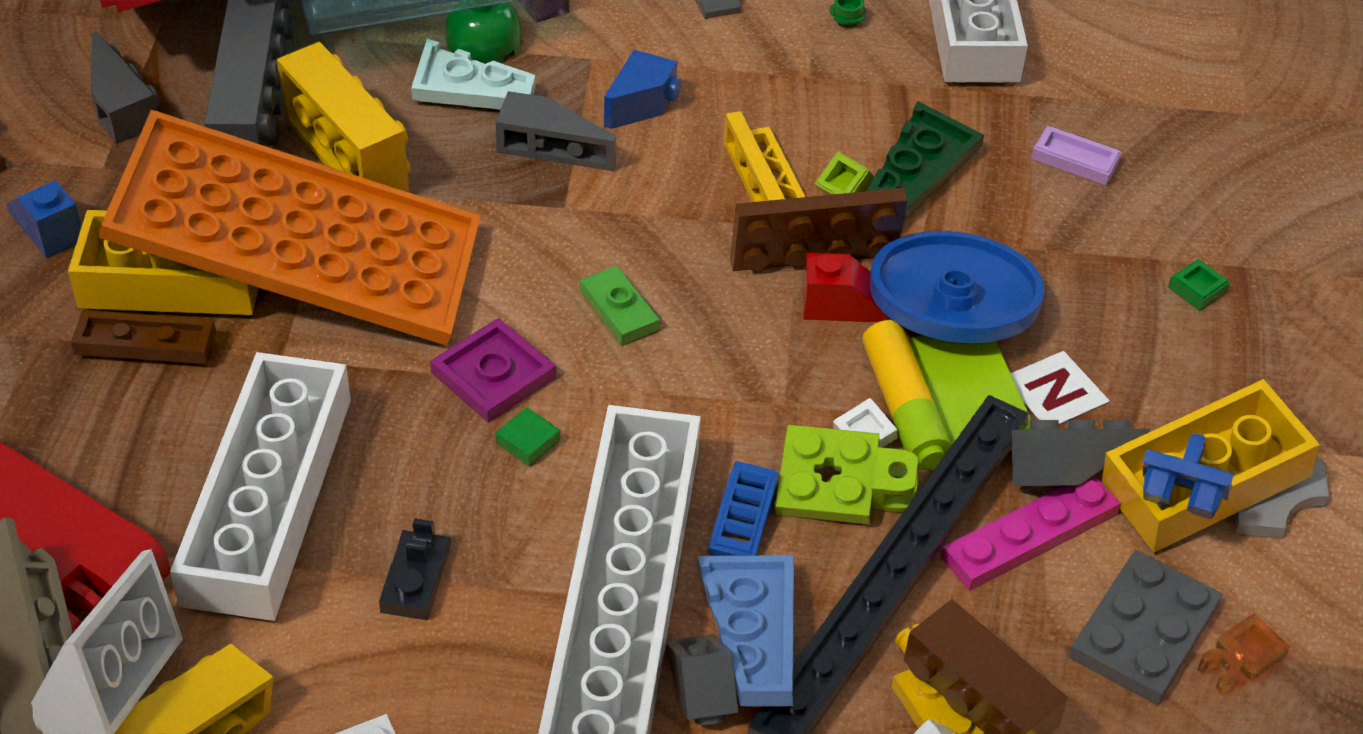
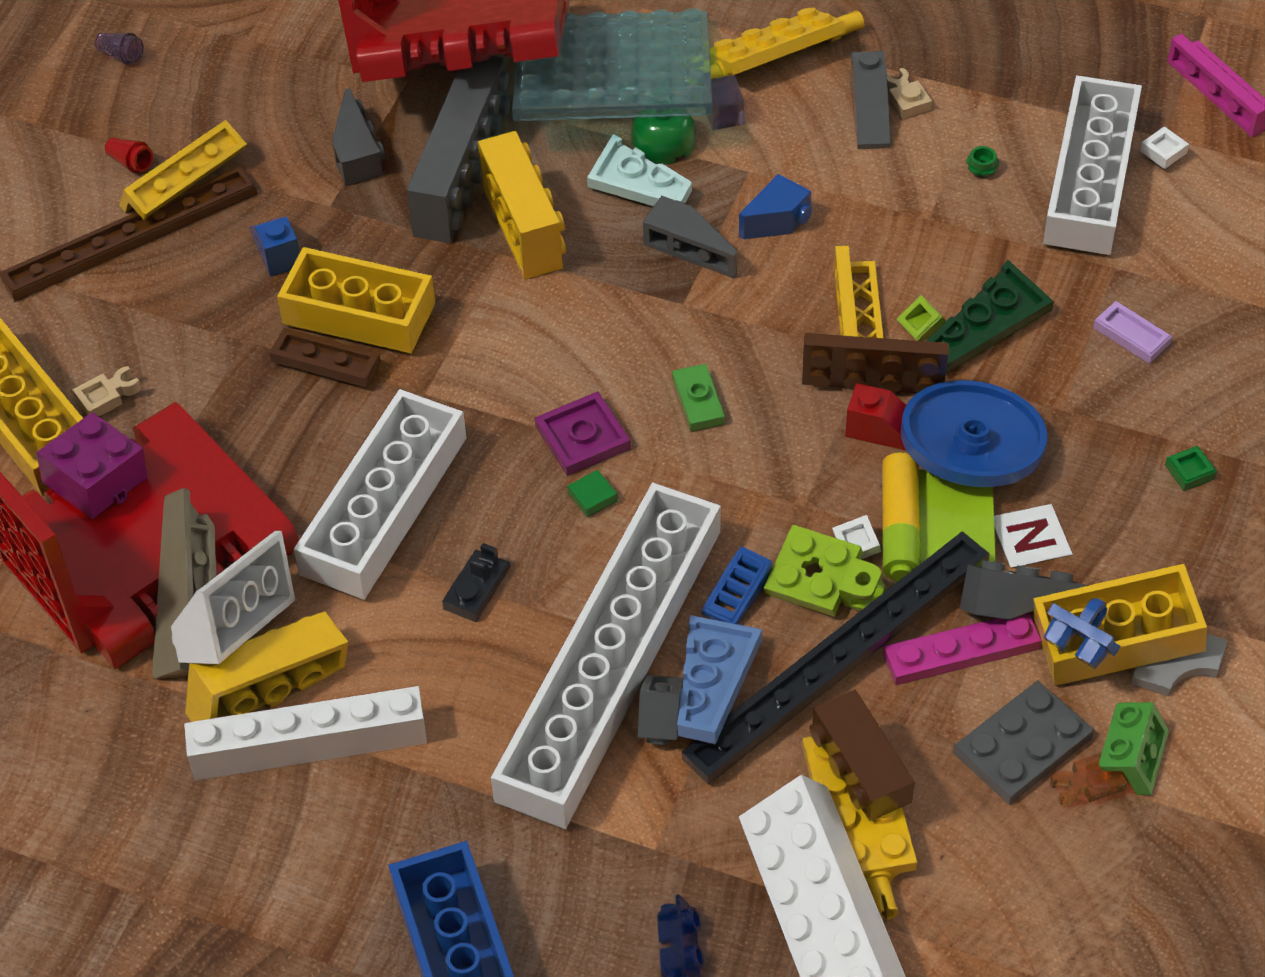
camera: 20 degrees right, 5 degrees up
orange plate [98,110,481,346] -> none
none -> bright green bracket [1099,702,1169,795]

